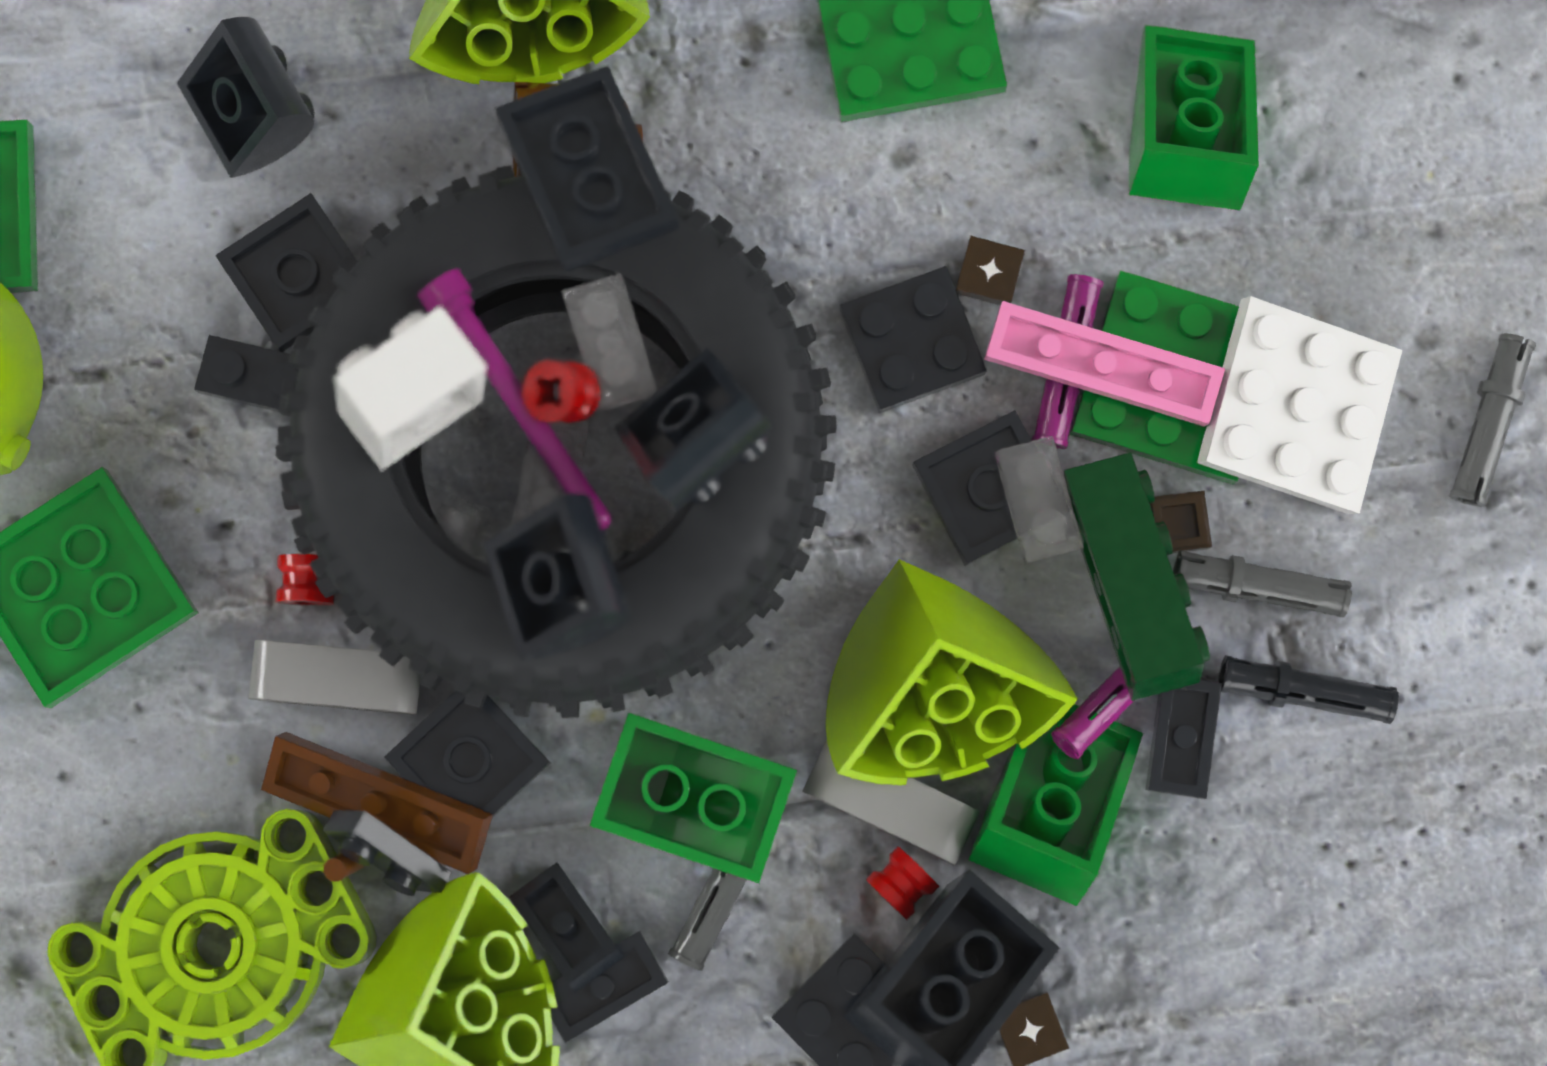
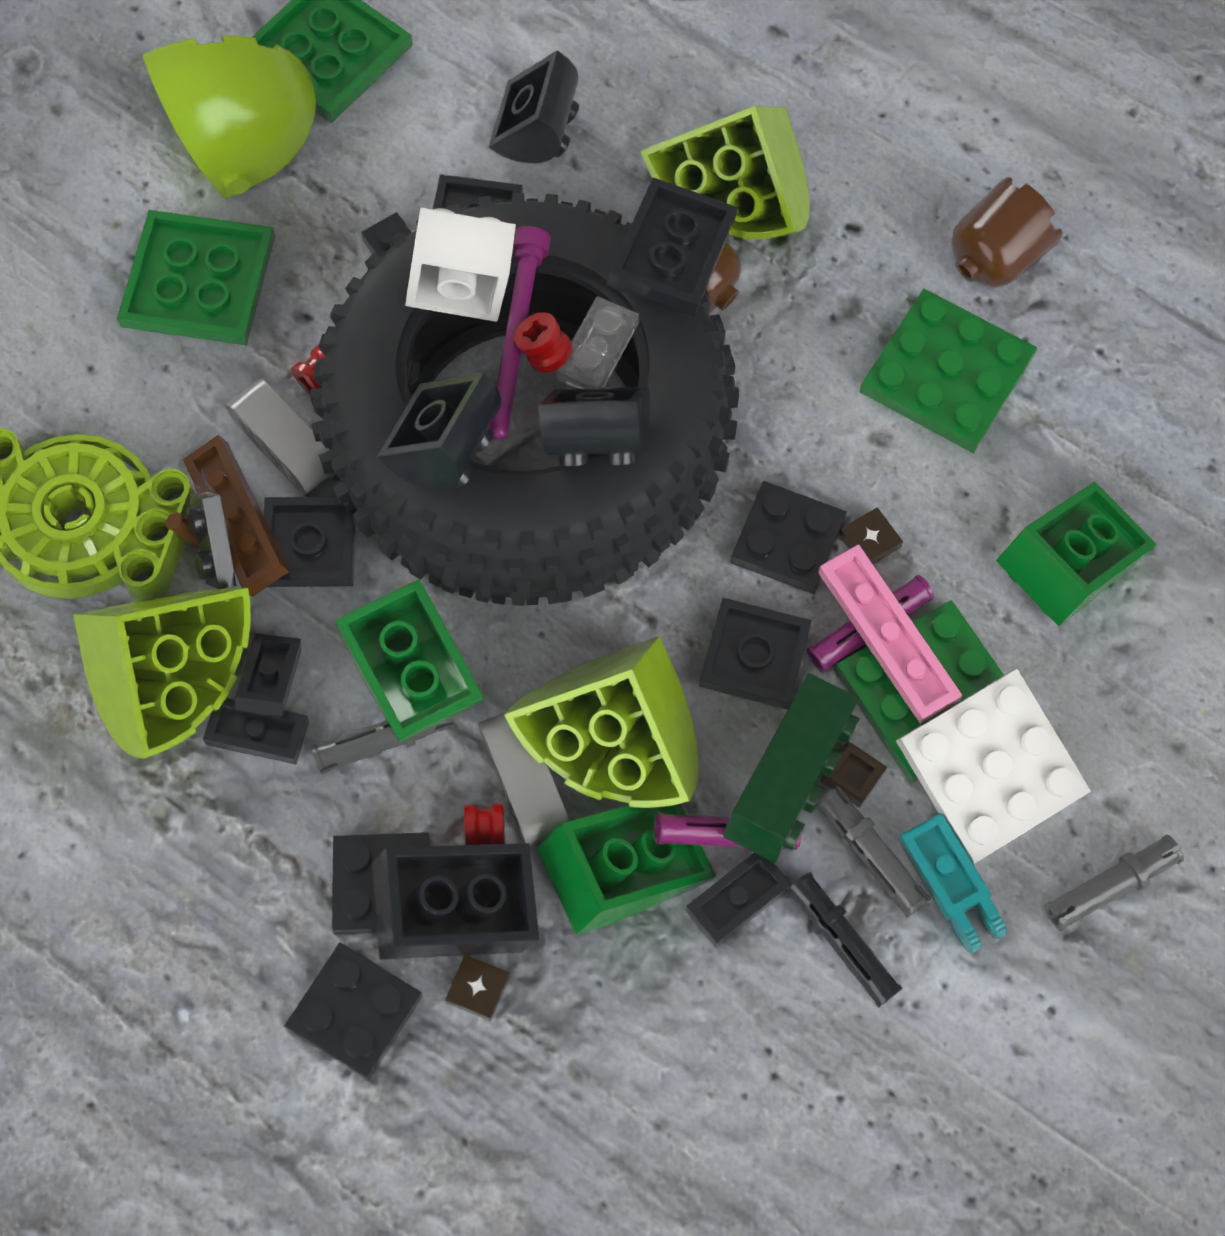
camera: 45 degrees right, 15 degrees down
clear plate [994,436,1084,564] -> none
none -> teal hinge [898,813,1007,953]

